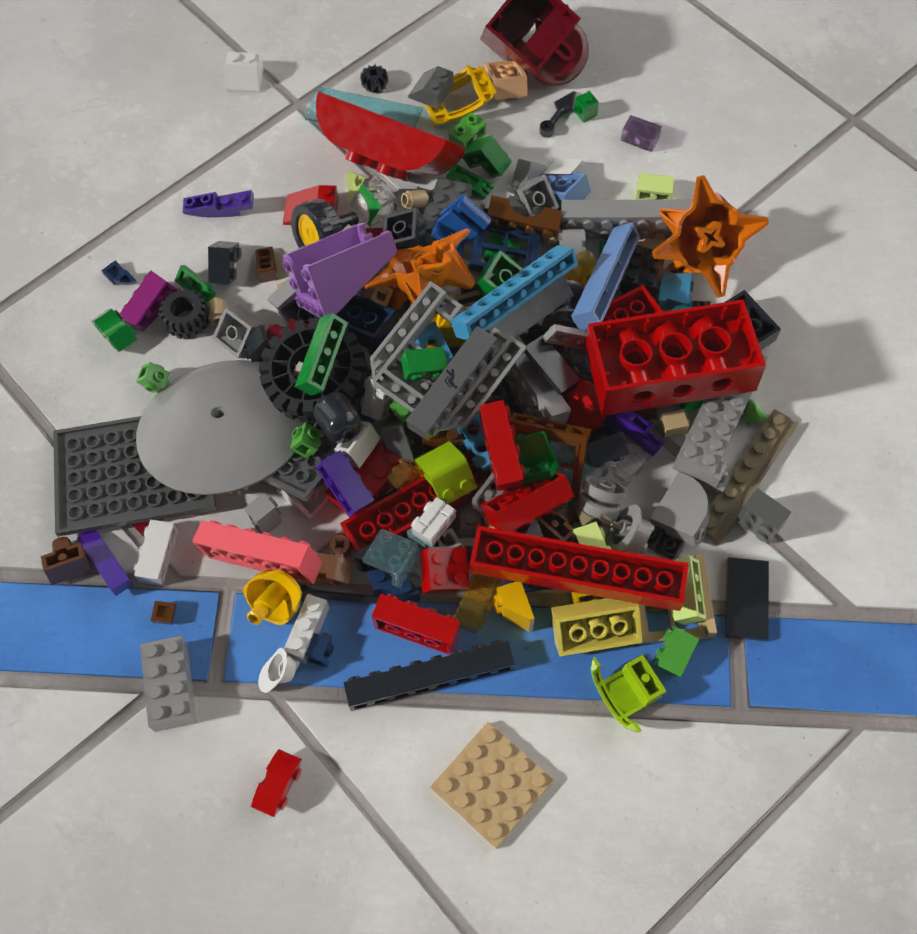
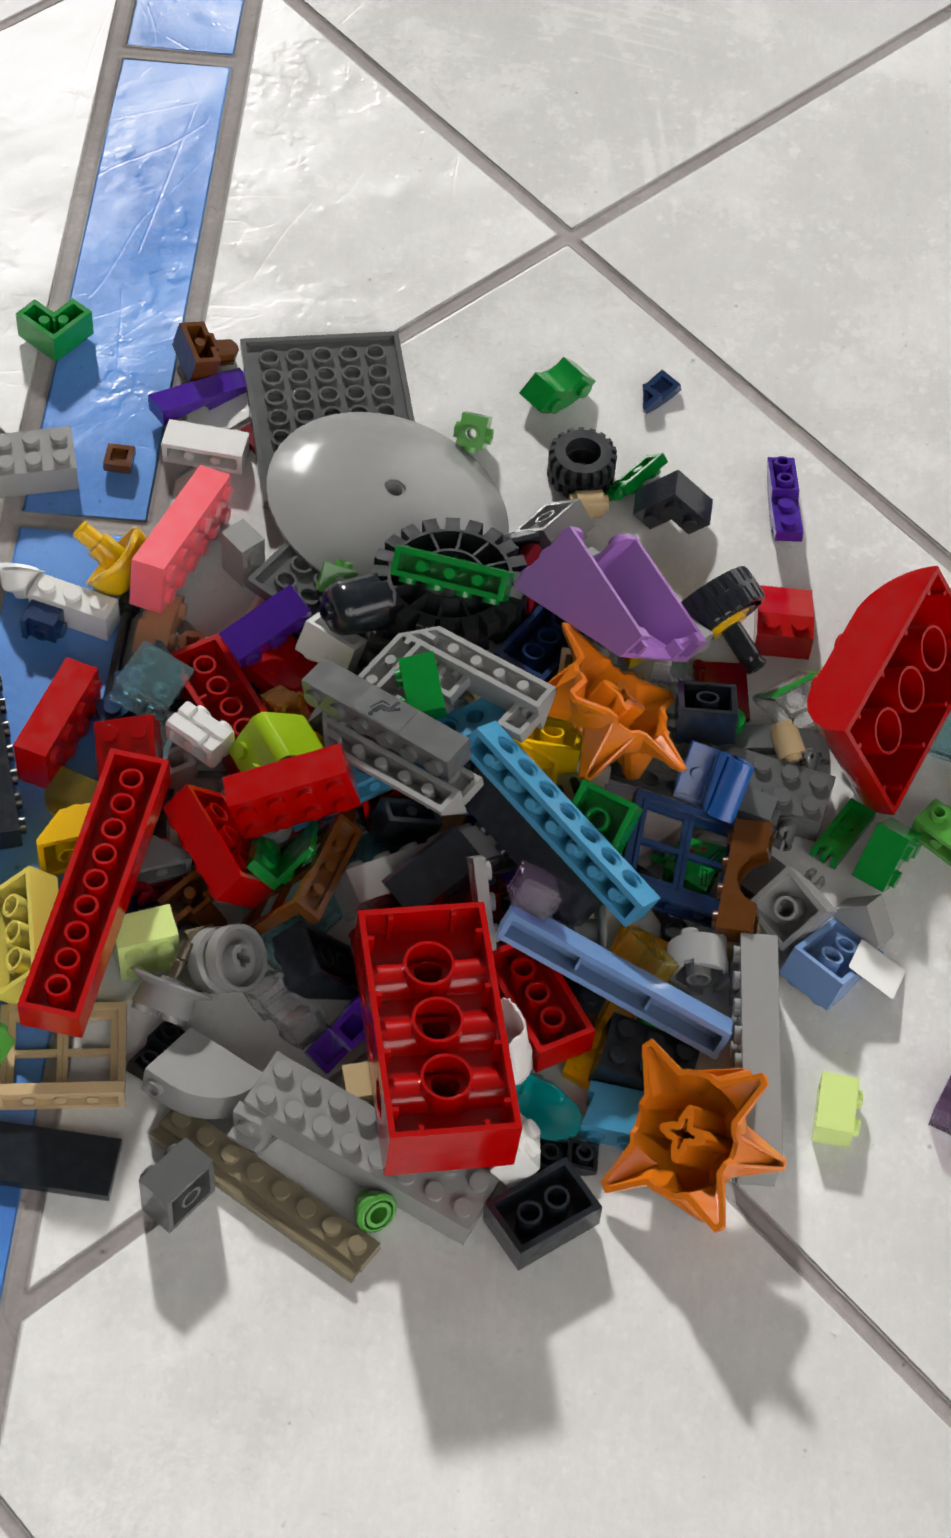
camera: 85 degrees right, 10 degrees down
magenta wedge [119,270,178,331] -> none
reddish brown slope [255,247,278,283] -> none
yellowish green brick [671,555,707,625] -> none
none -> green brick [16,298,94,362]
none -> clear purple brick [508,860,561,921]

